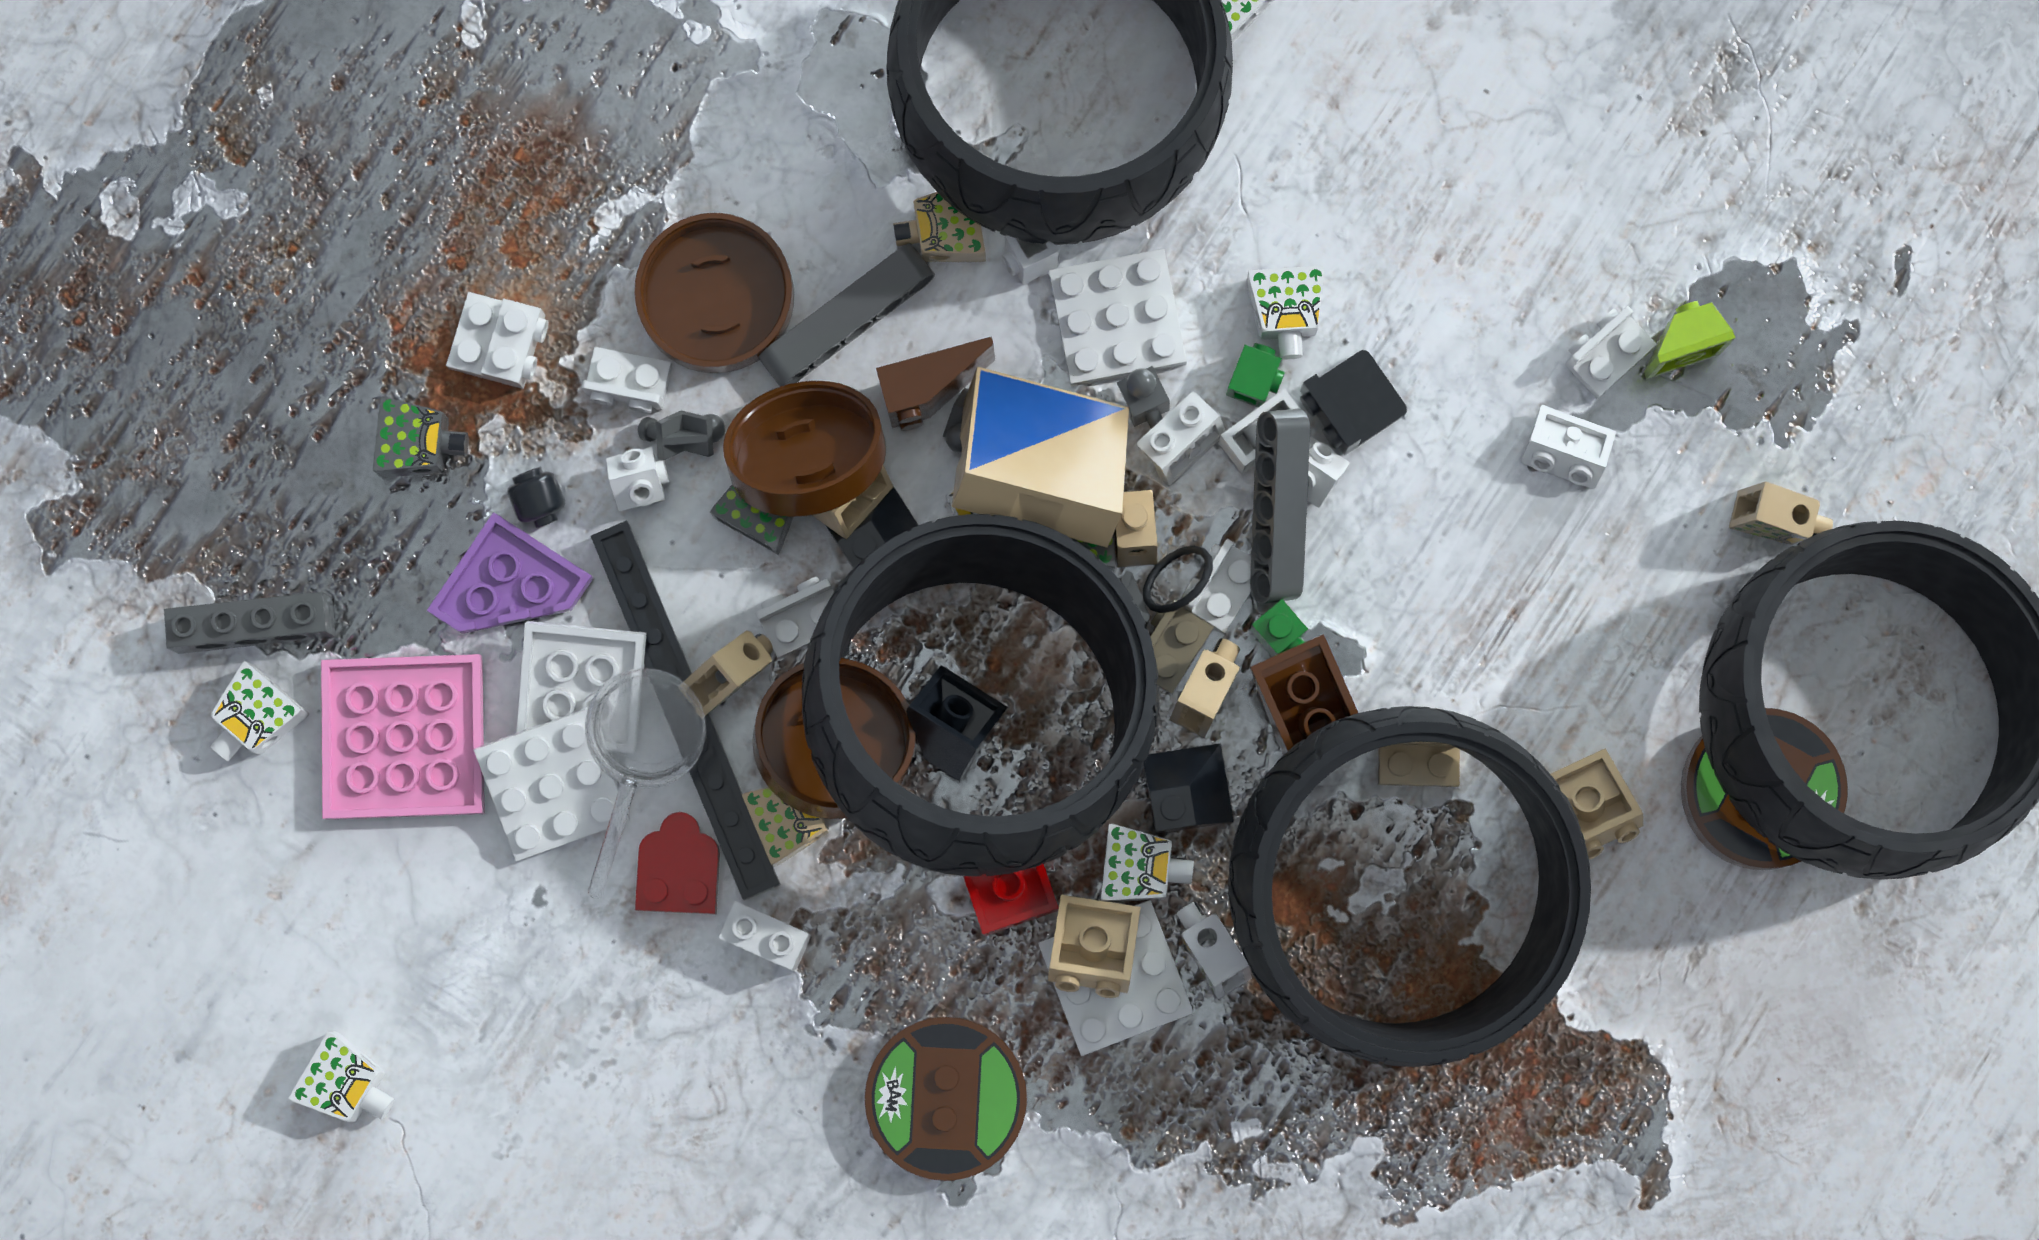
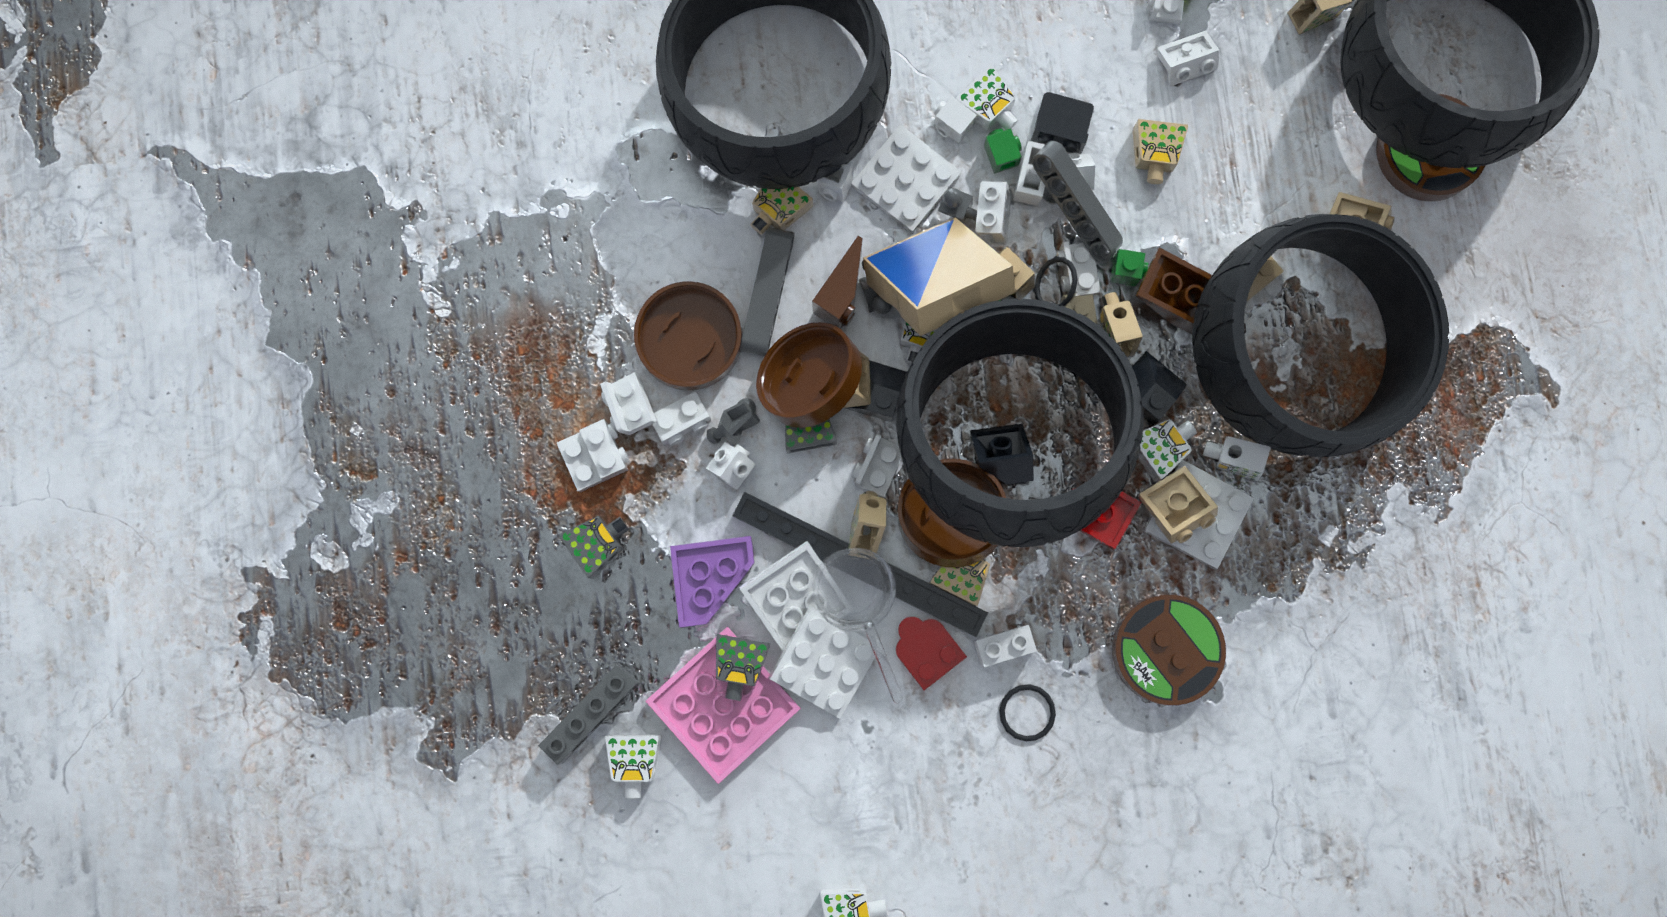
camera: 45 degrees left, 0 degrees up
black head [507,467,565,528] -> none
none -> white bracket [600,372,657,435]
none -> dark grey torso [716,634,770,701]
none -> white brick [934,96,977,144]
none -> black piece [999,684,1056,742]
none -> tan torso [1133,119,1188,184]

